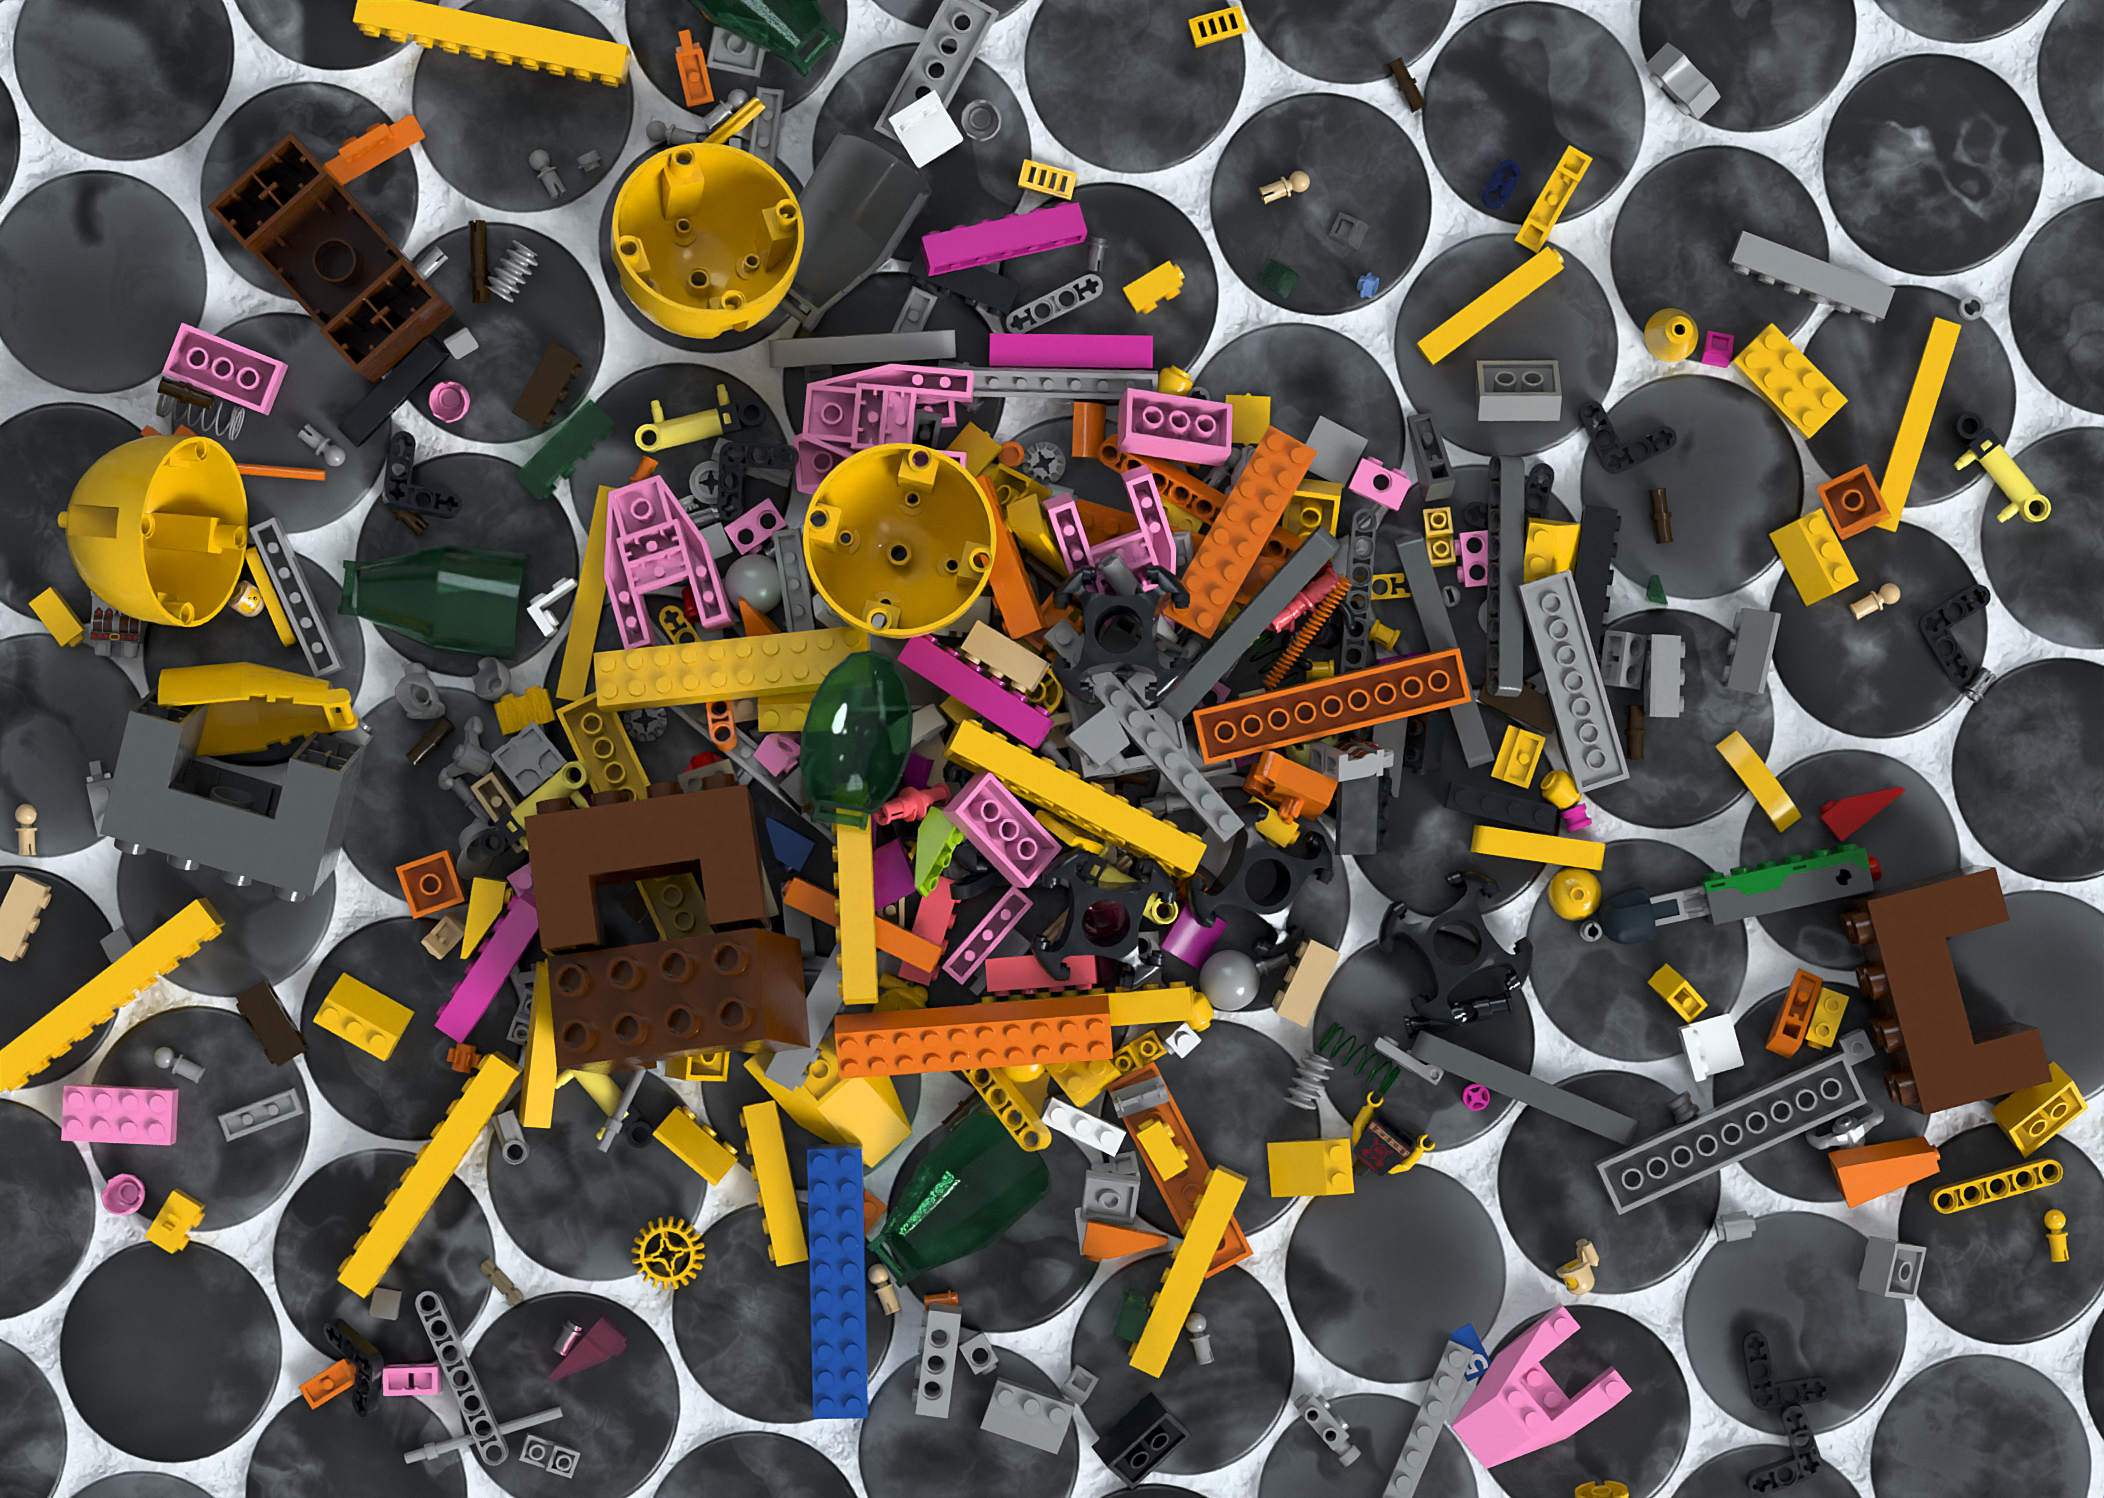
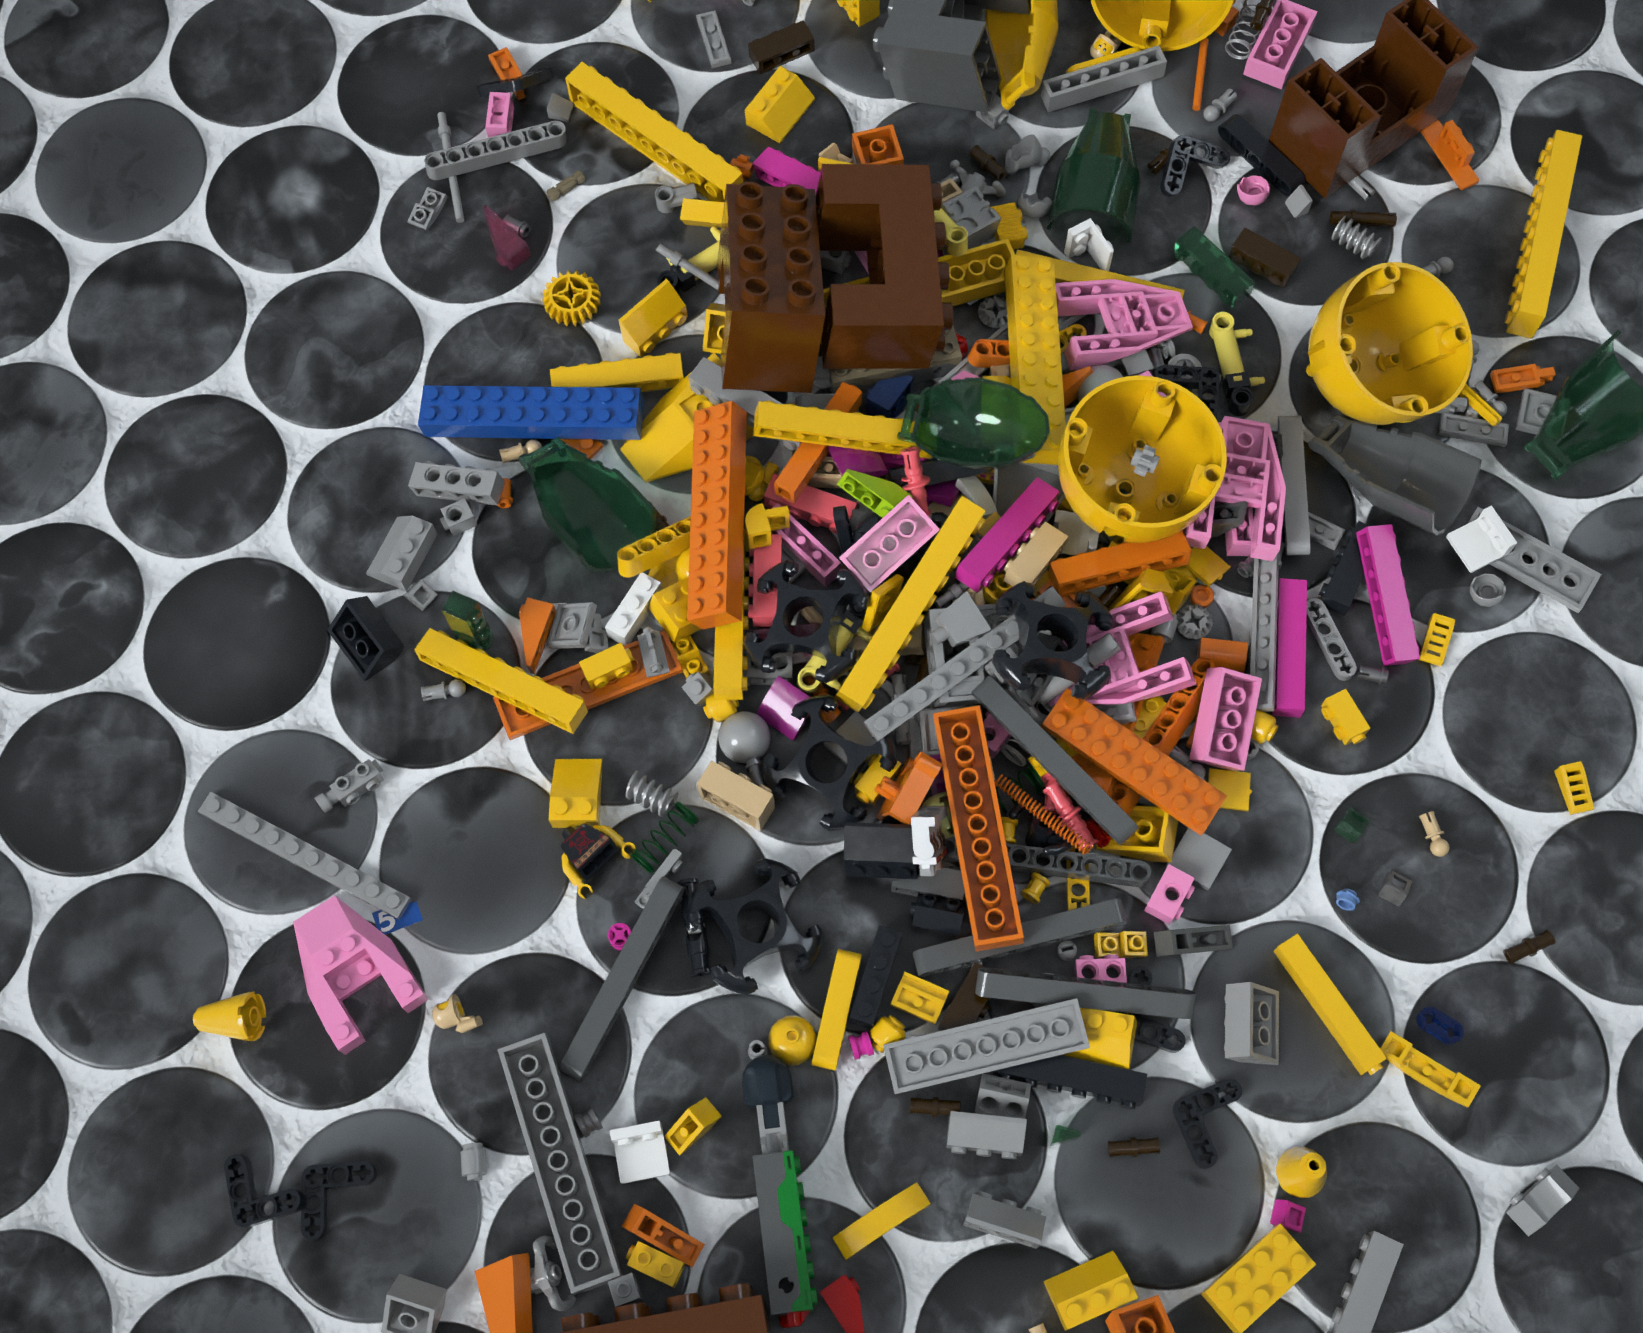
camera: 100 degrees right, 20 degrees down
none -> yellow brick [745,503,790,549]
none -> light grey gear [1130,445,1160,477]

